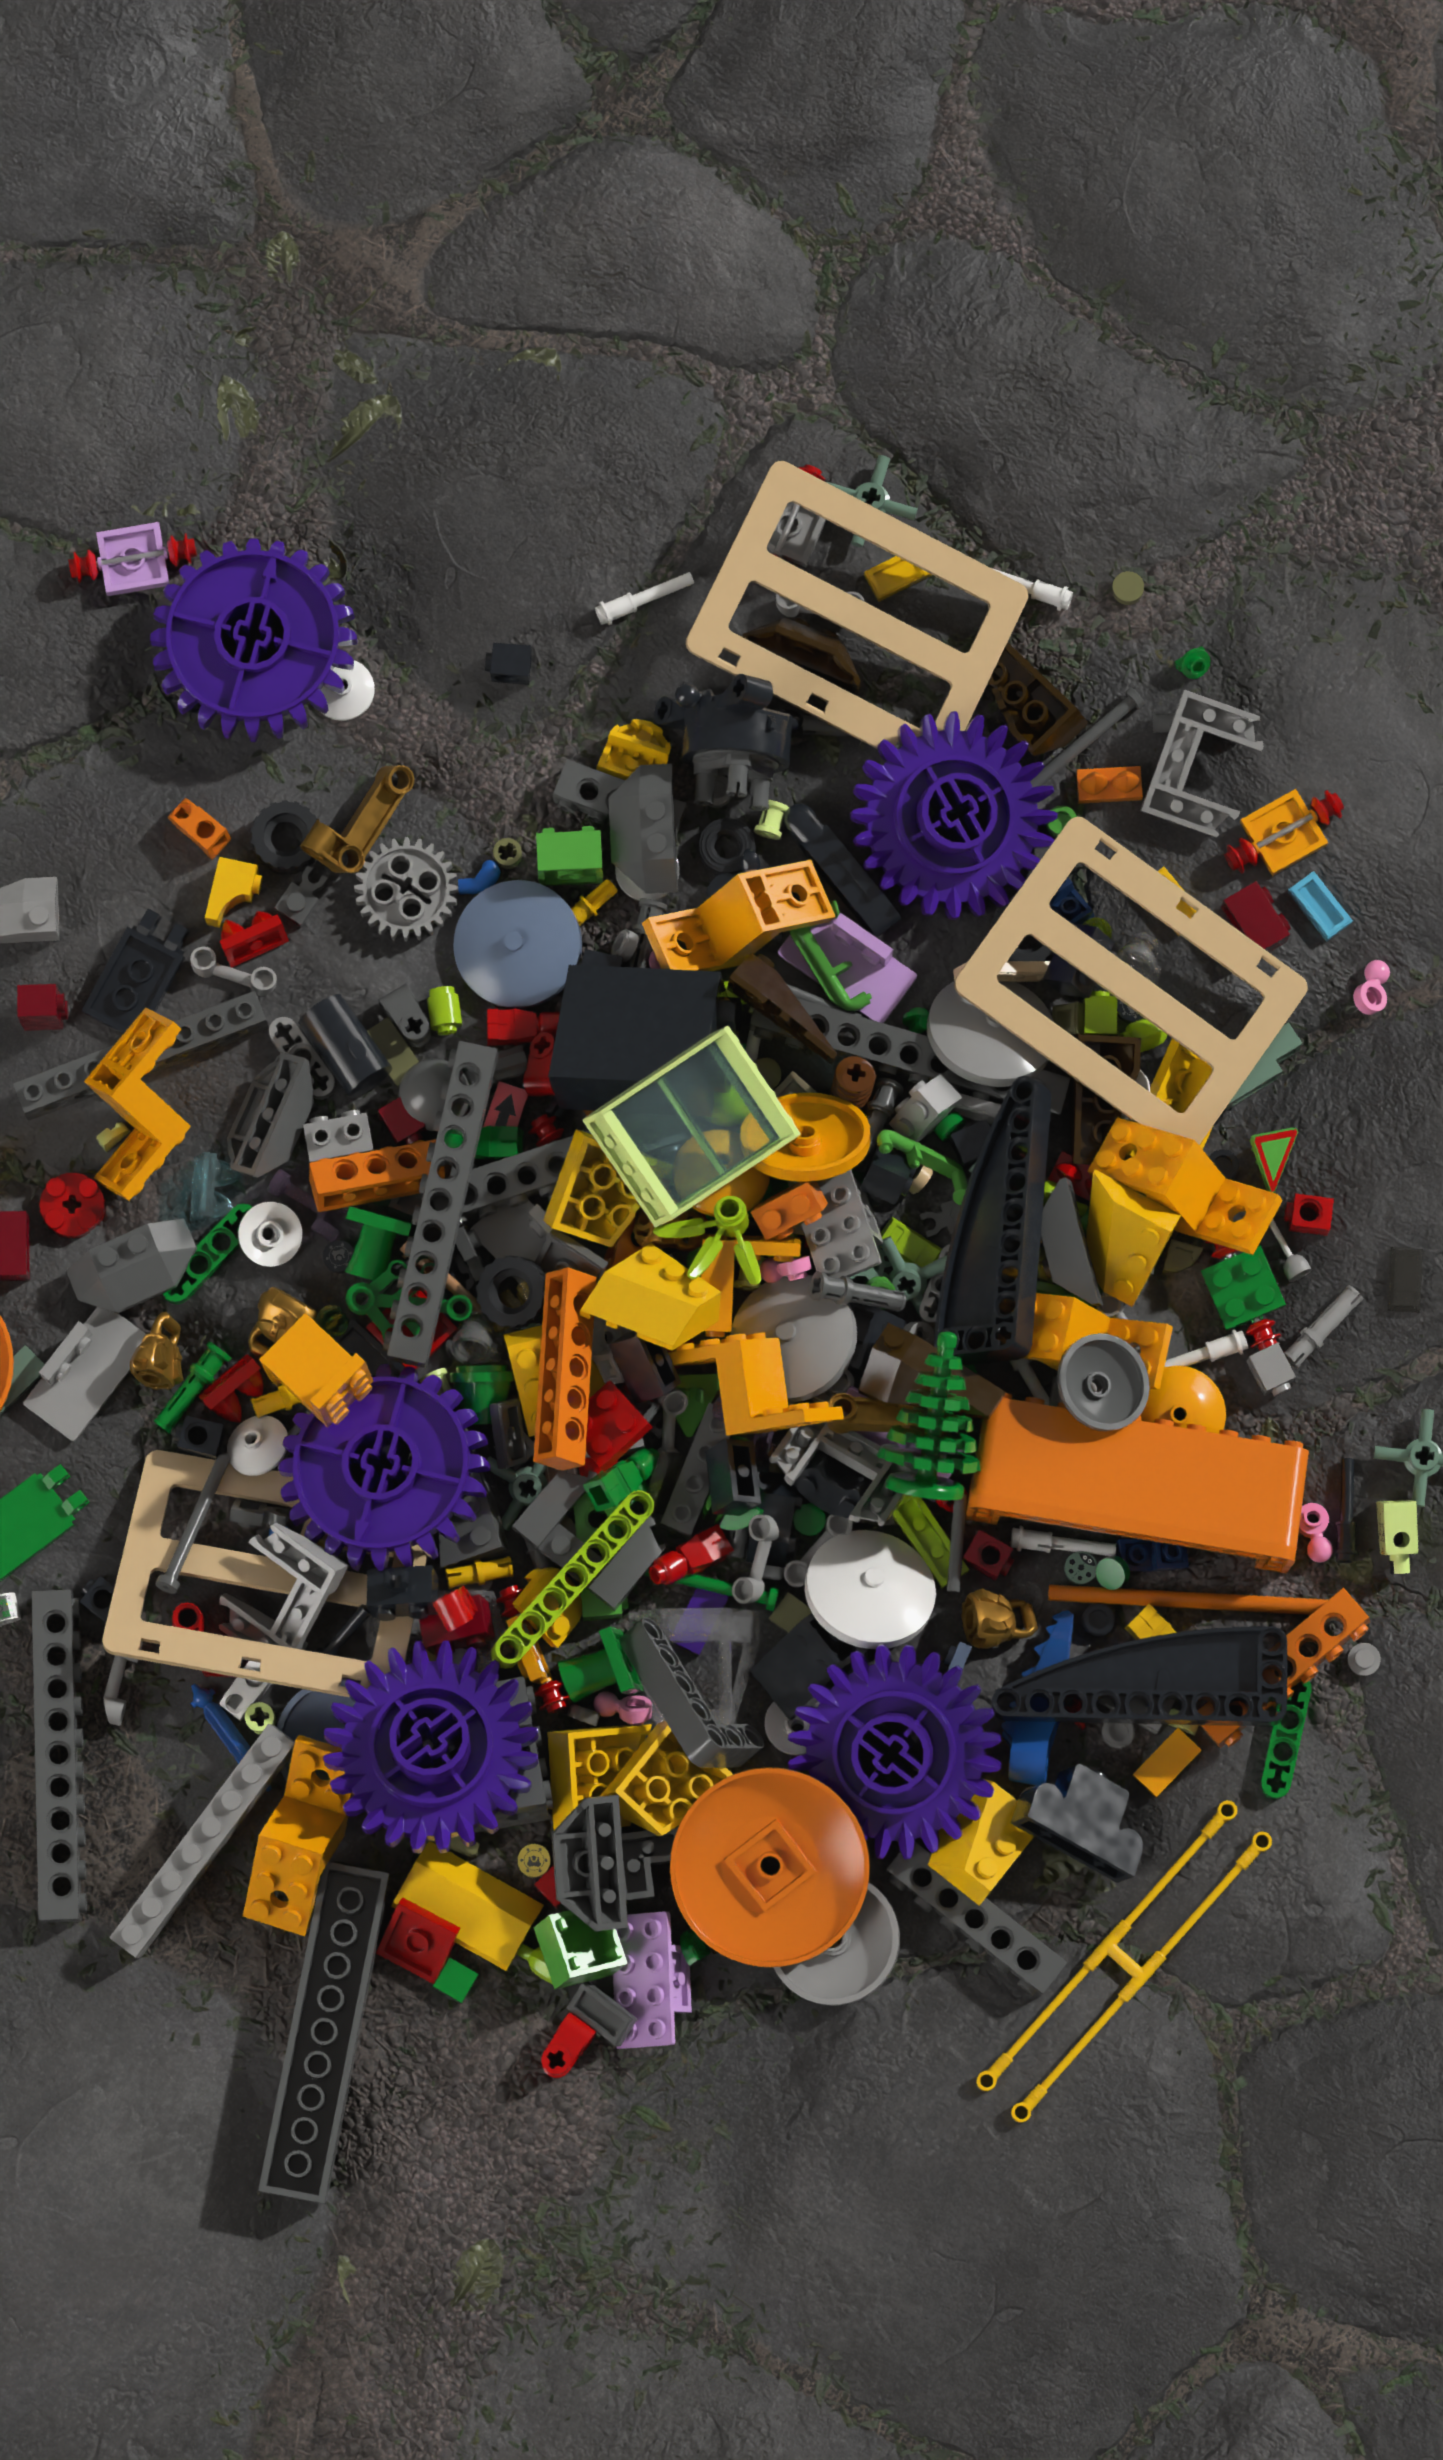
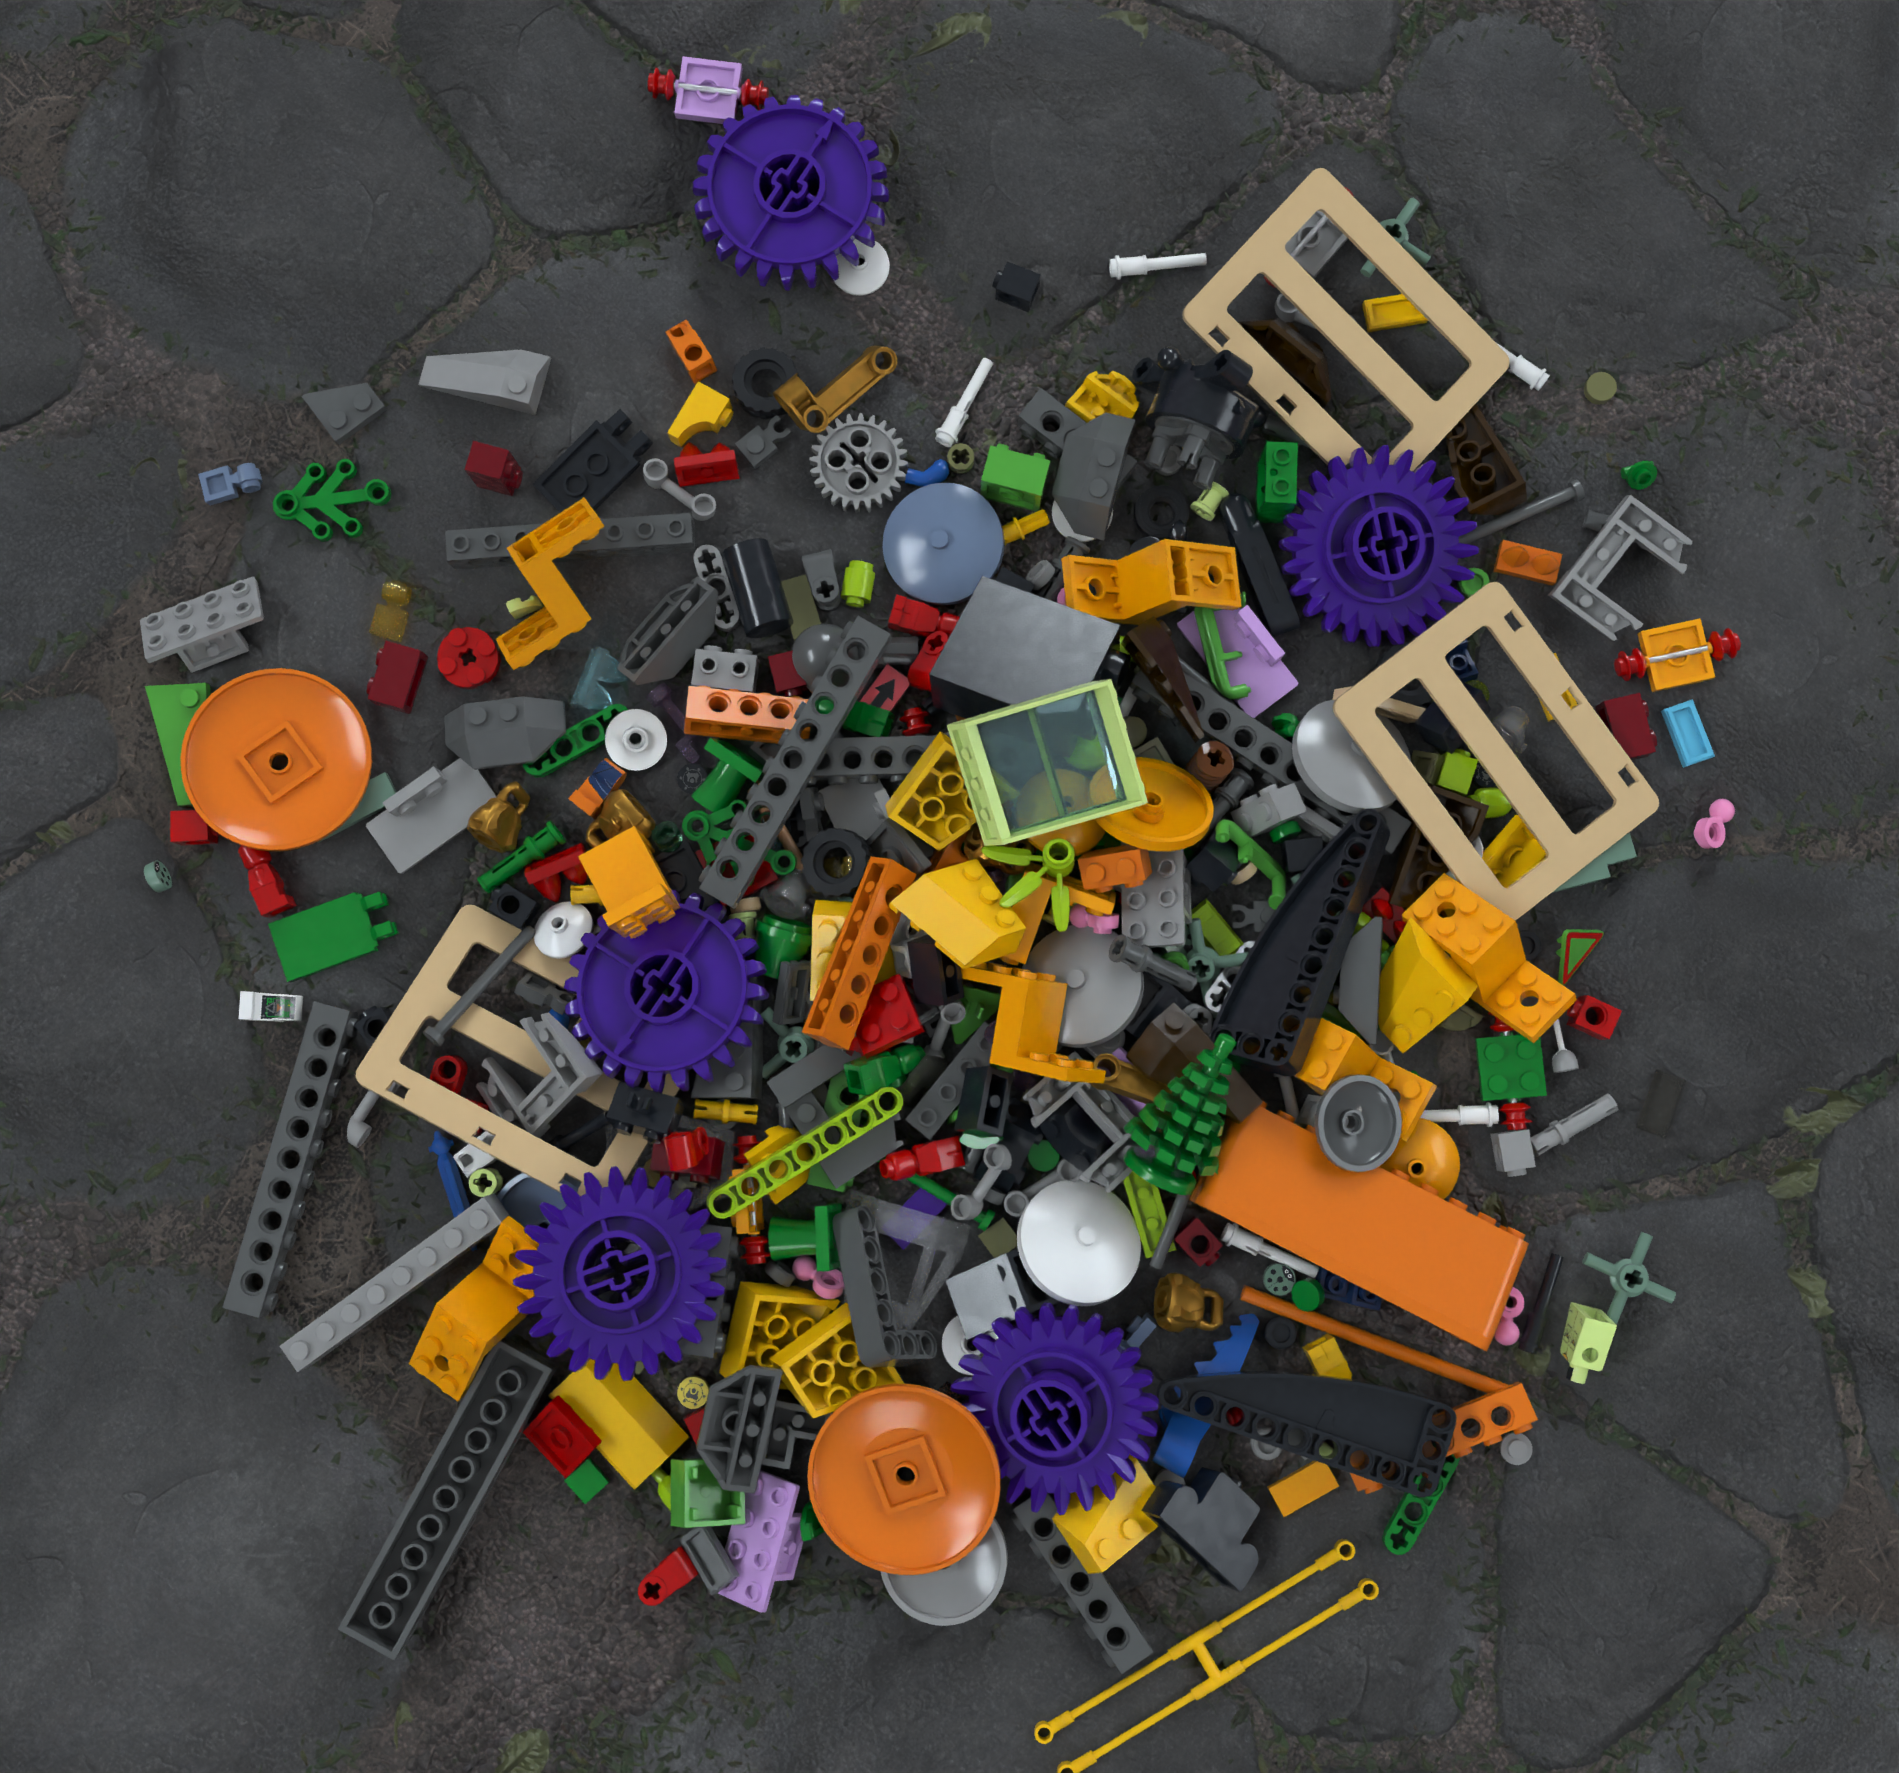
camera: 20 degrees right, 5 degrees up
none -> leg [568,758,627,820]
none -> tan tile [730,897,761,914]
none -> white pin [935,358,993,447]
none -> green window [1255,441,1298,523]

